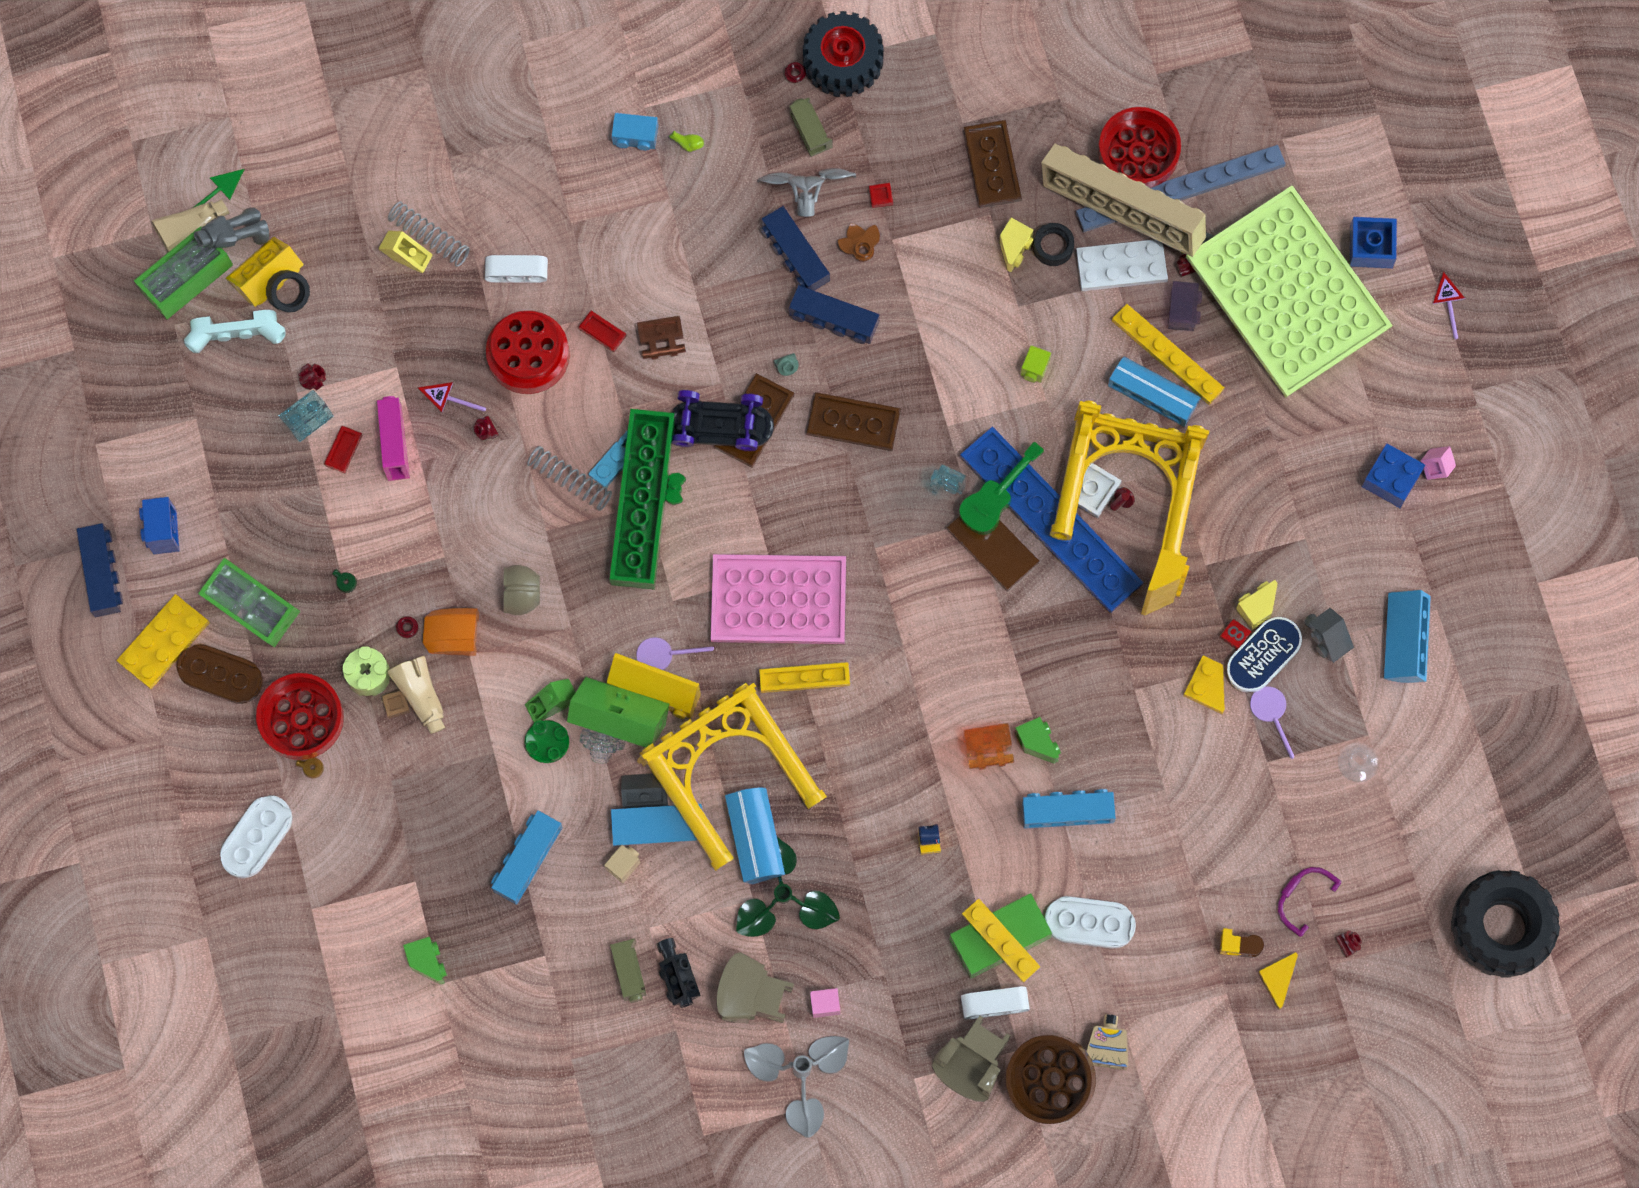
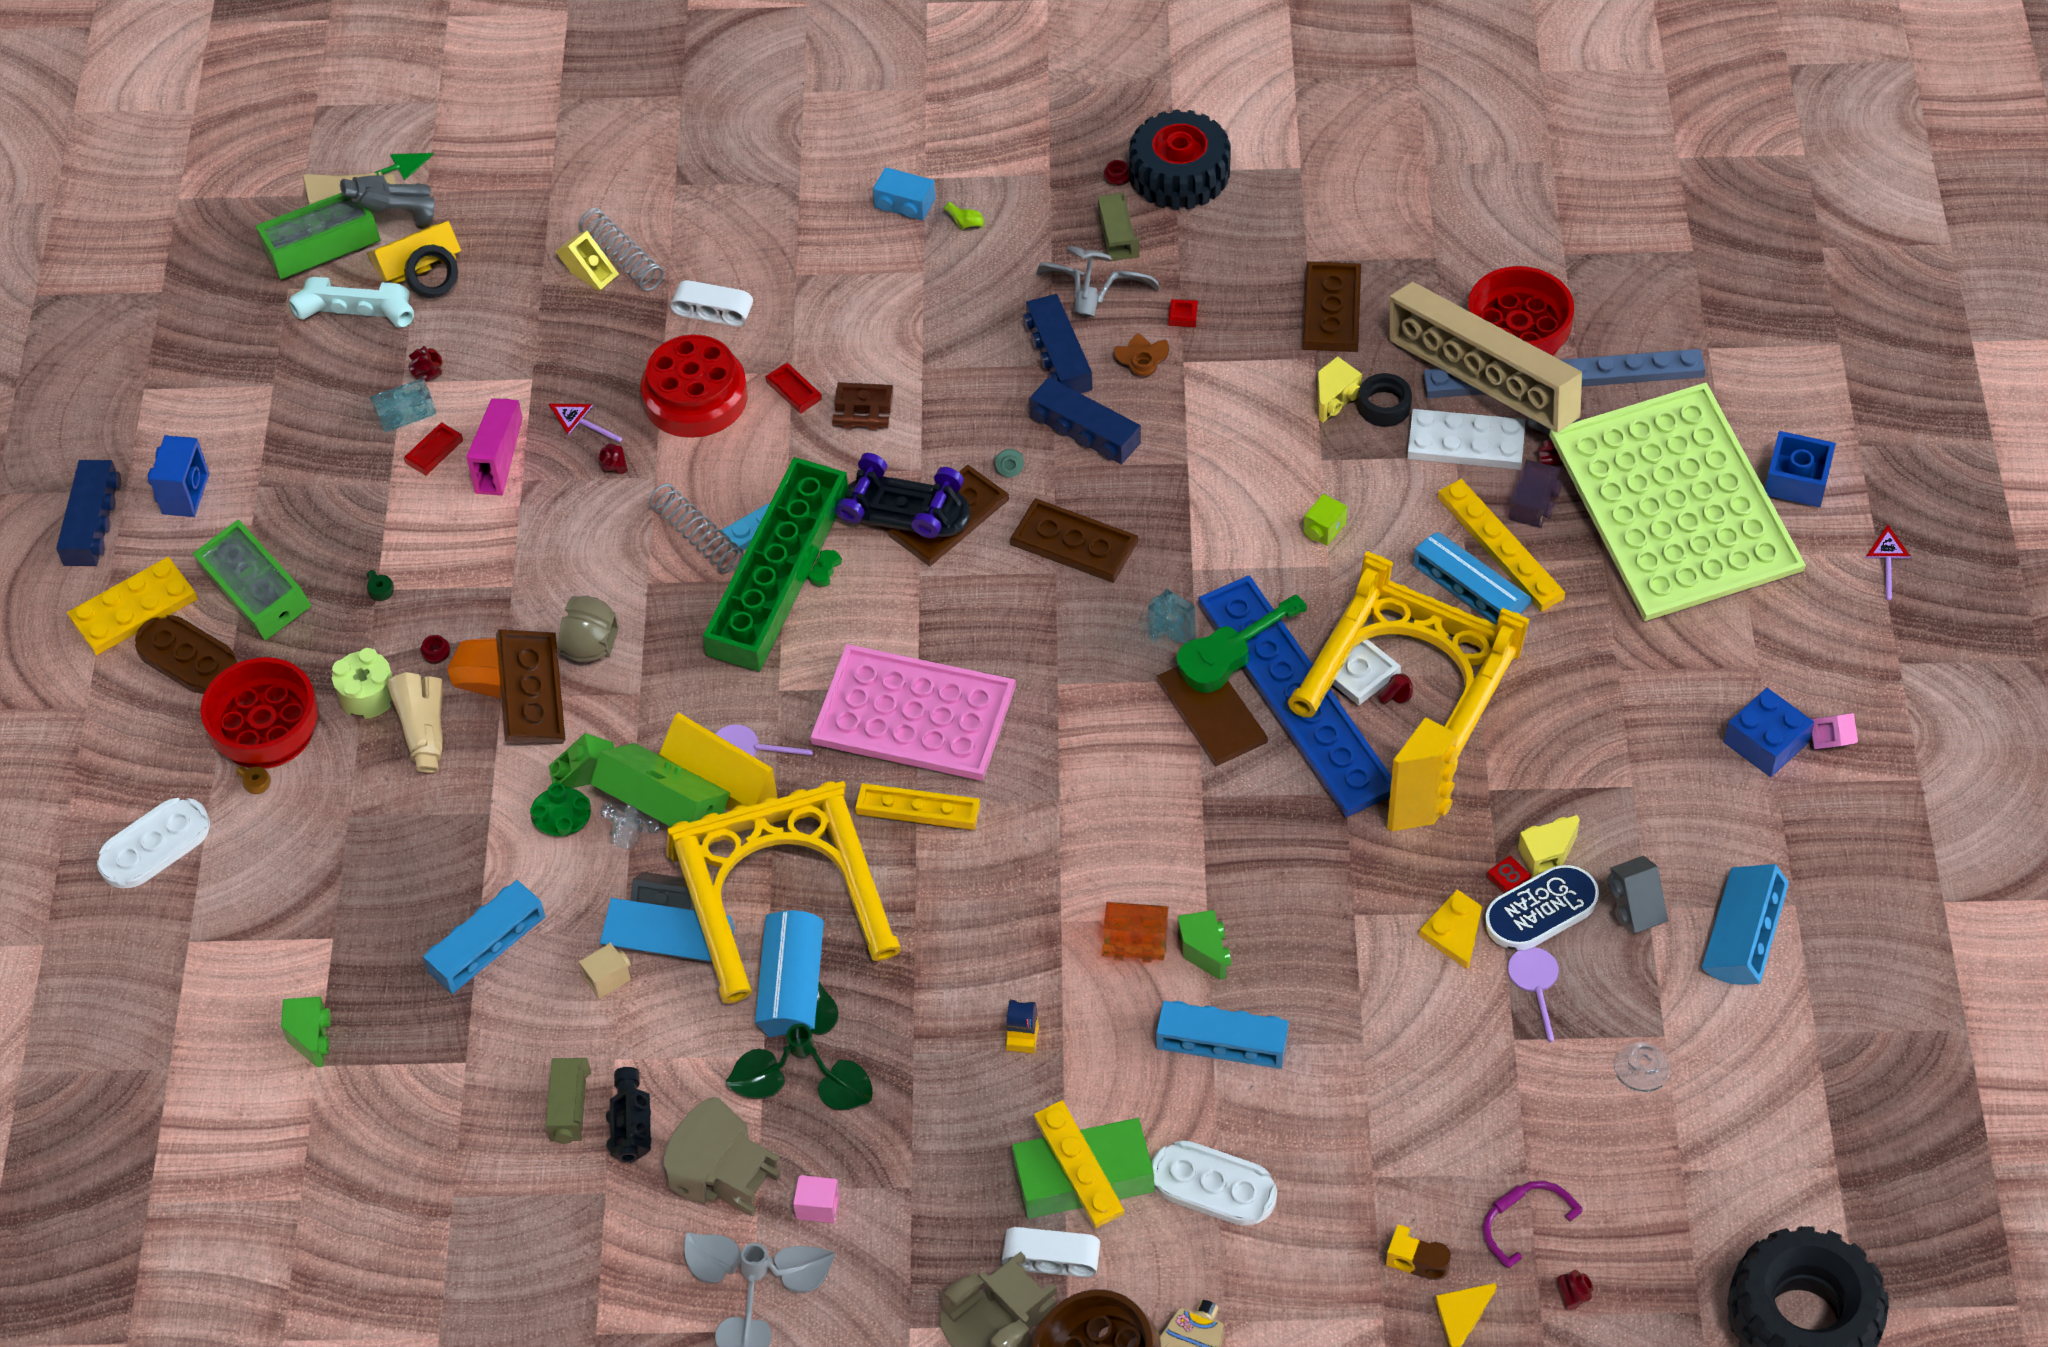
camera: 15 degrees right, 20 degrees down
medium nougat plate [382,691,410,719] -> none
none -> reddish brown tile [496,629,566,744]

